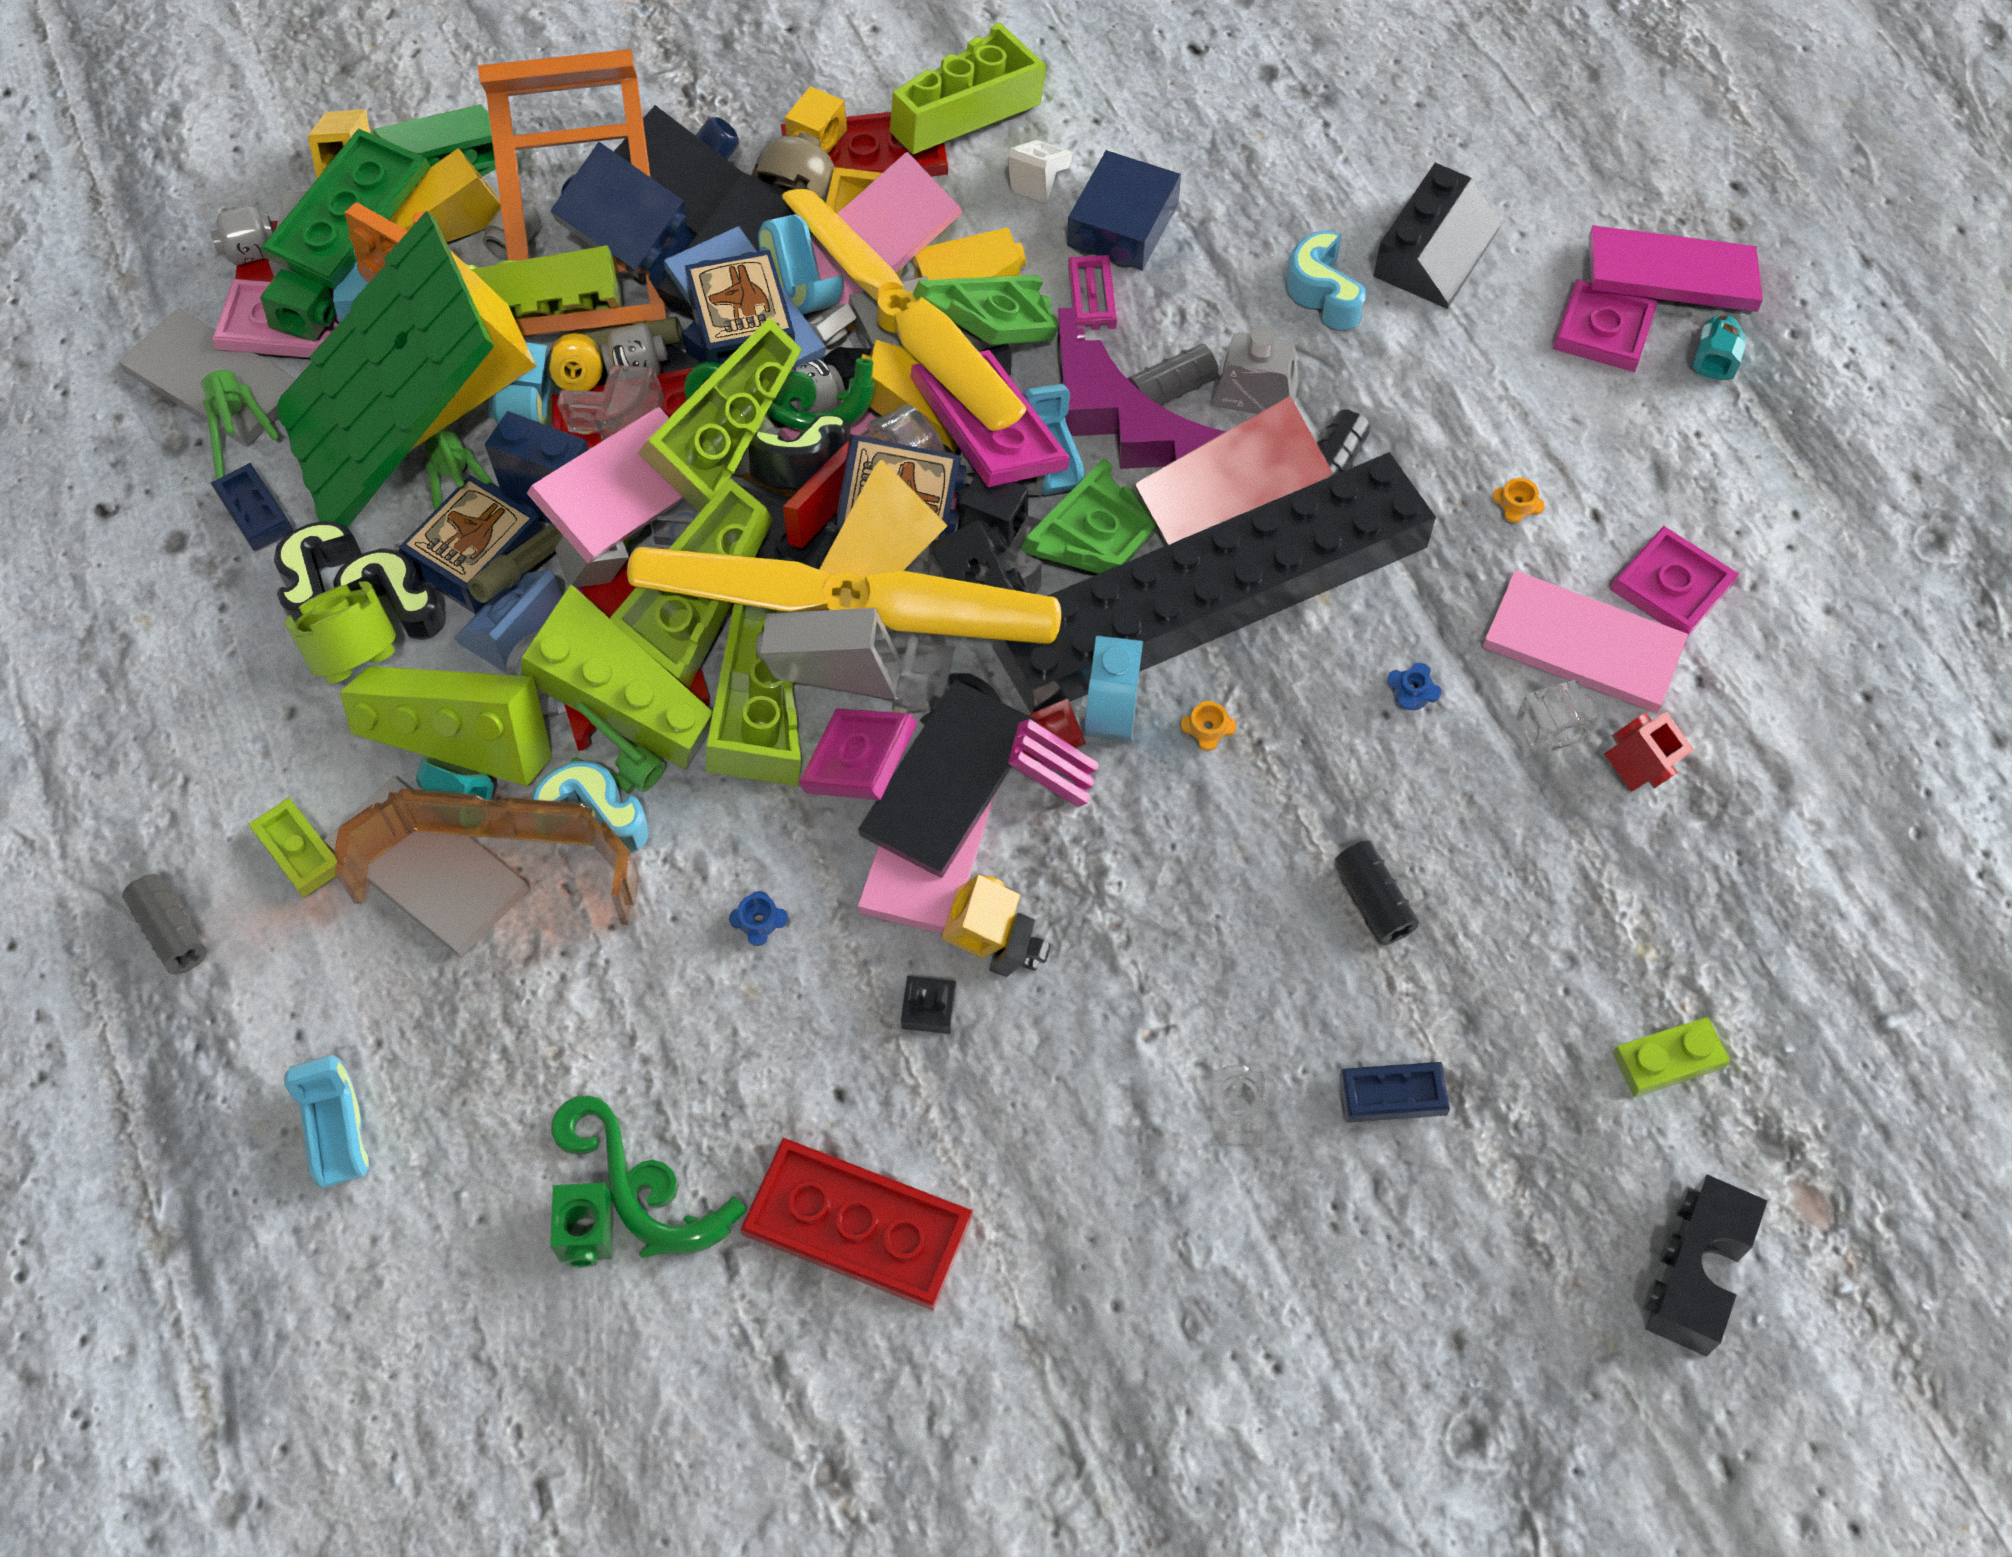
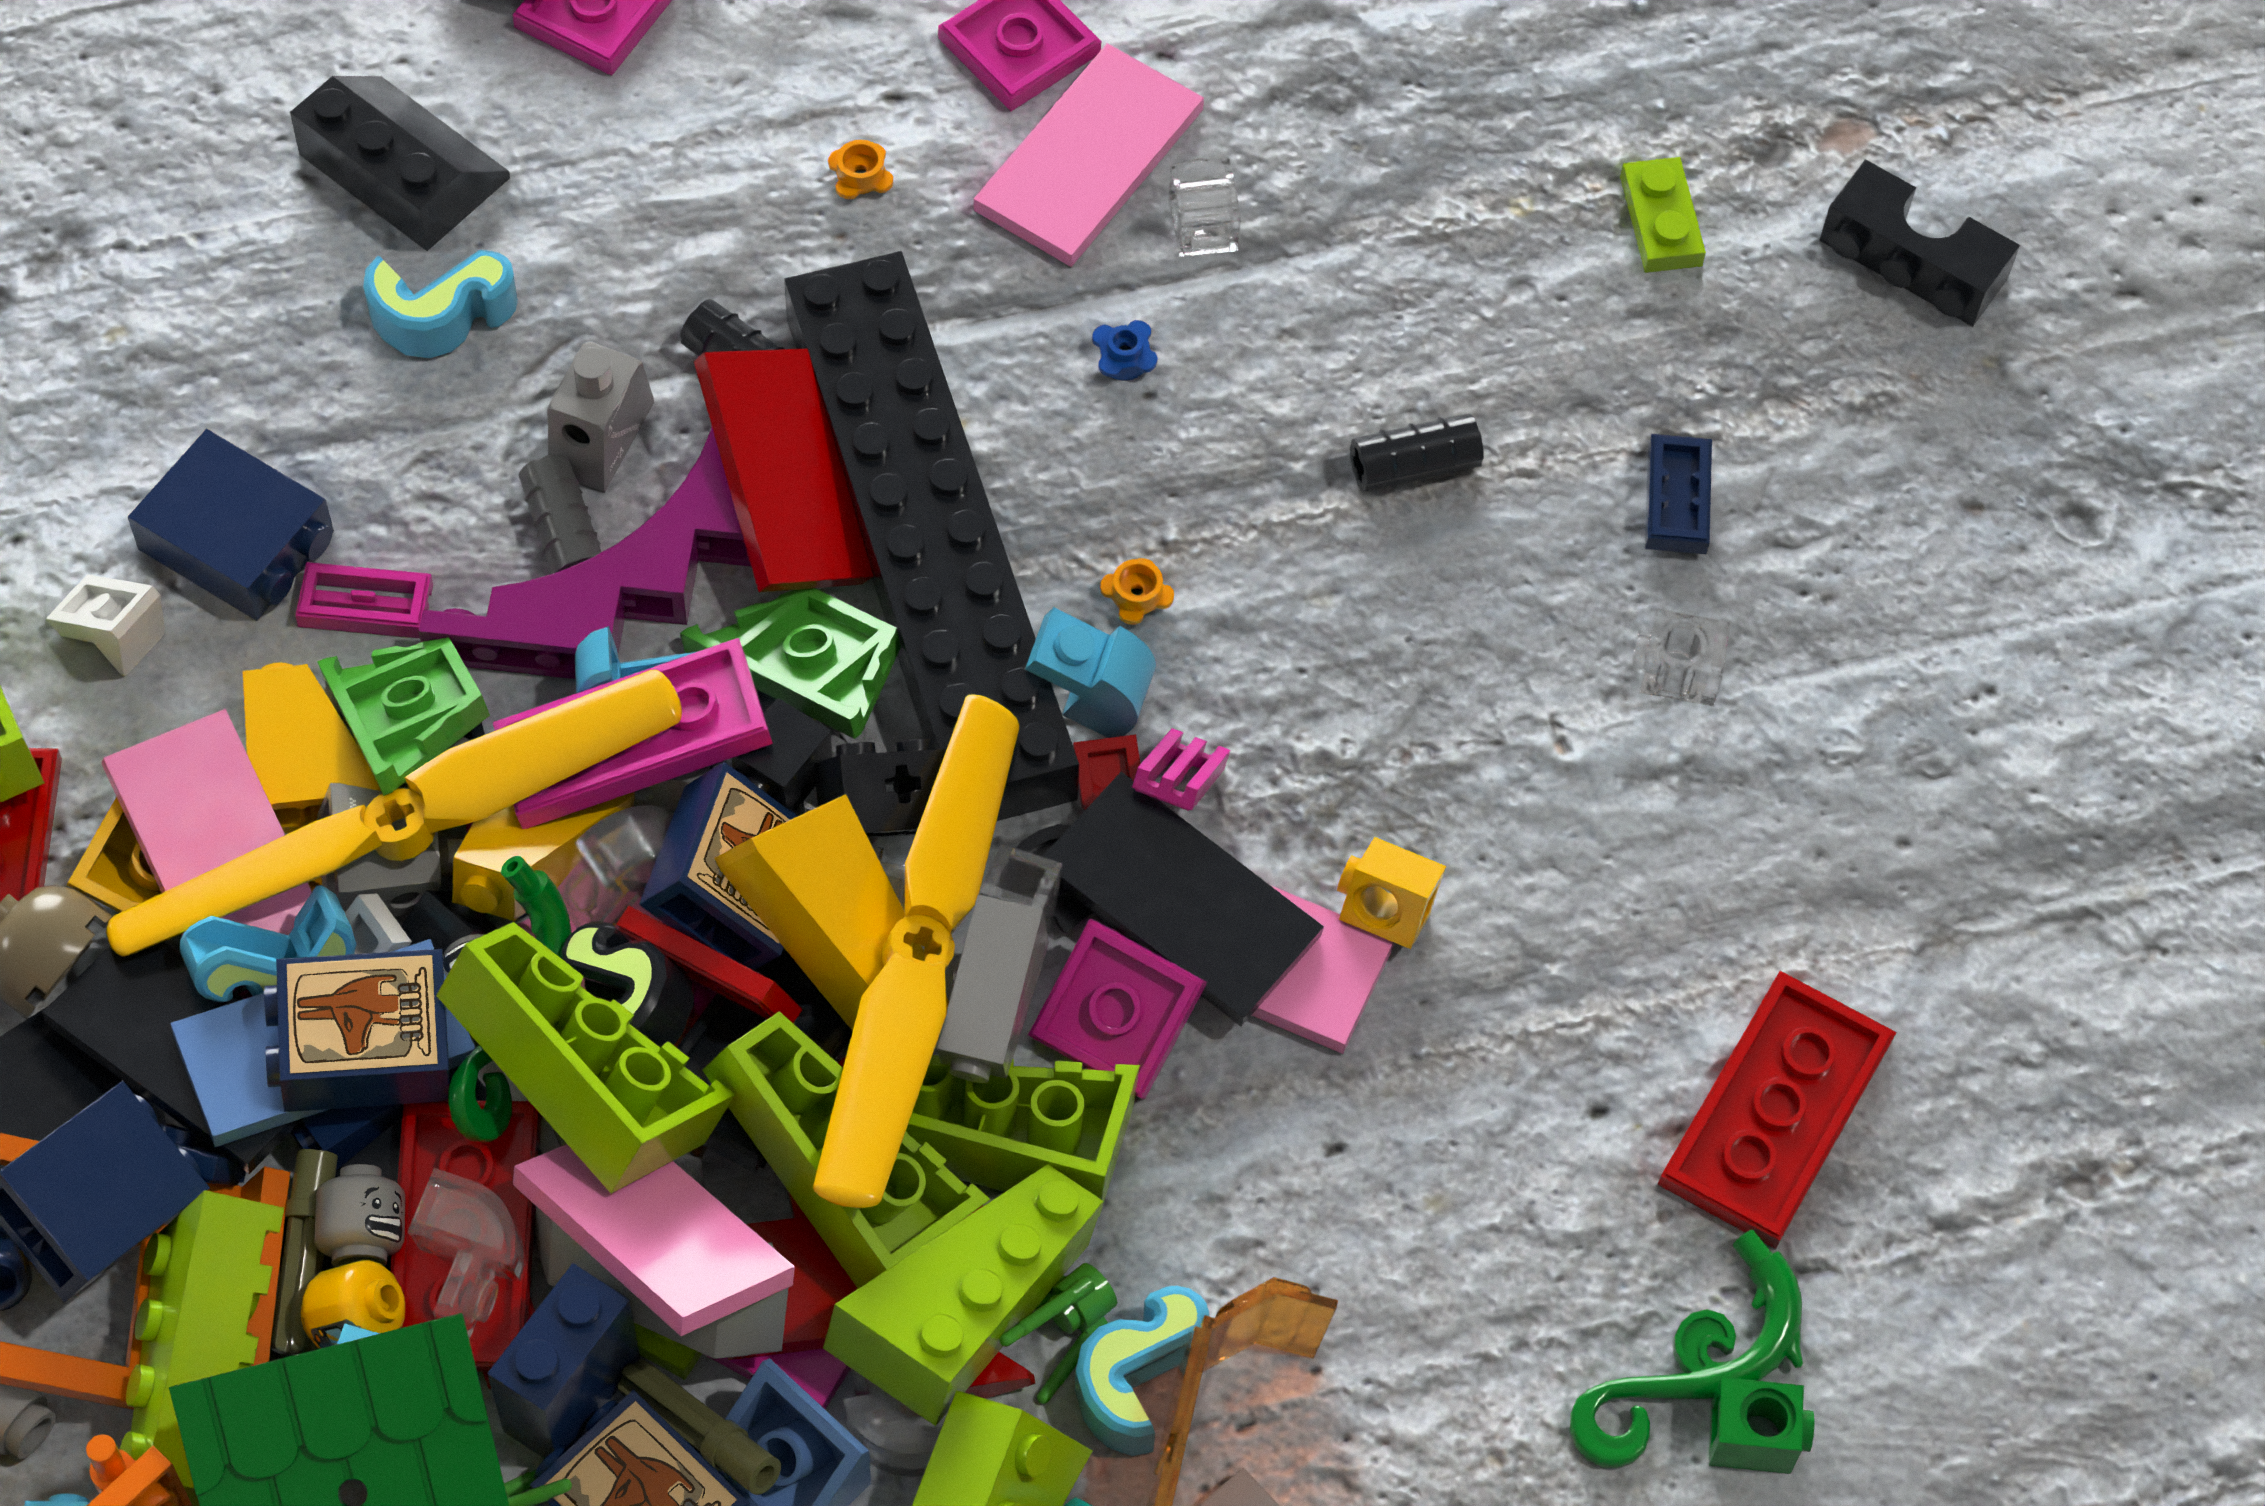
camera: 85 degrees left, 0 degrees up
blue plate [729,891,788,946] -> none
black tile [901,976,957,1034] -> none
black tile [989,913,1051,978] -> none
red brick [1604,711,1694,792] -> none

